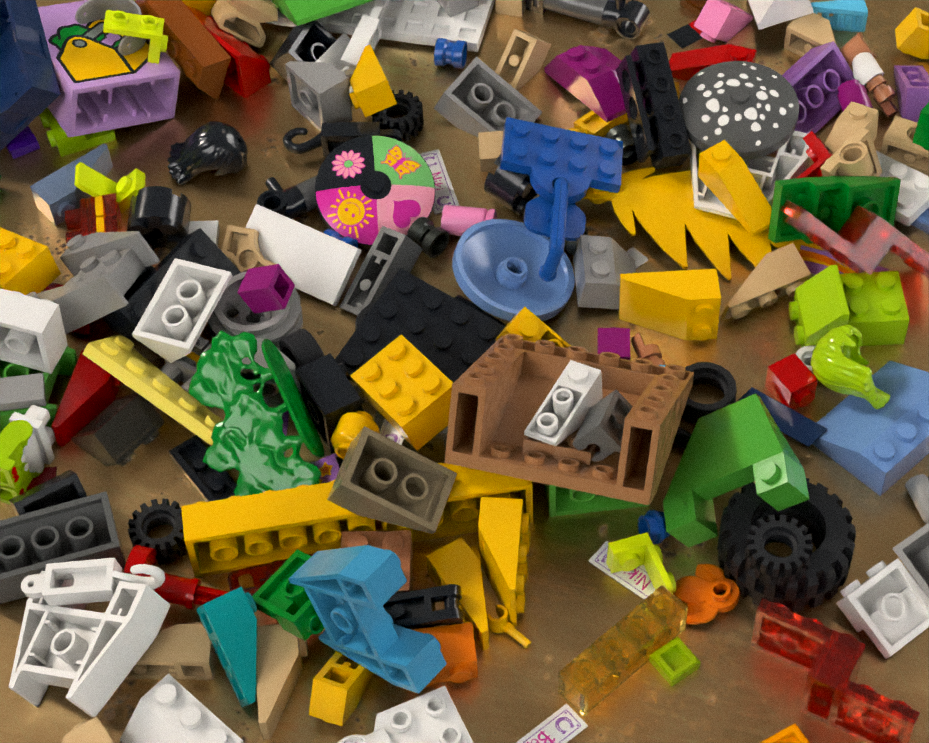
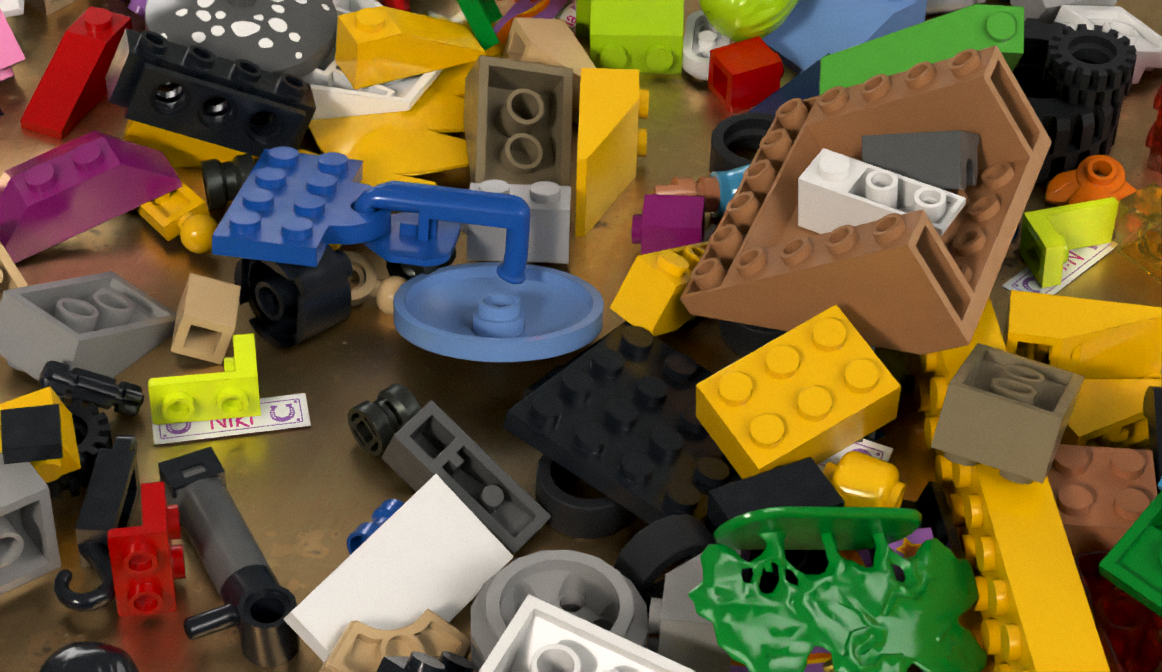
camera: 90 degrees left, 10 degrees down
magenta brick [237,264,295,314] -> none
dish [315,135,435,250] -> none
bright pink piece [441,205,497,236] -> none
none -> black tile [0,404,63,464]
none -> black axle [39,361,144,416]
none -> red bracket [107,481,186,617]
none -> neon yellow bracket [148,333,261,425]
none -> dark tan slope [464,55,573,186]

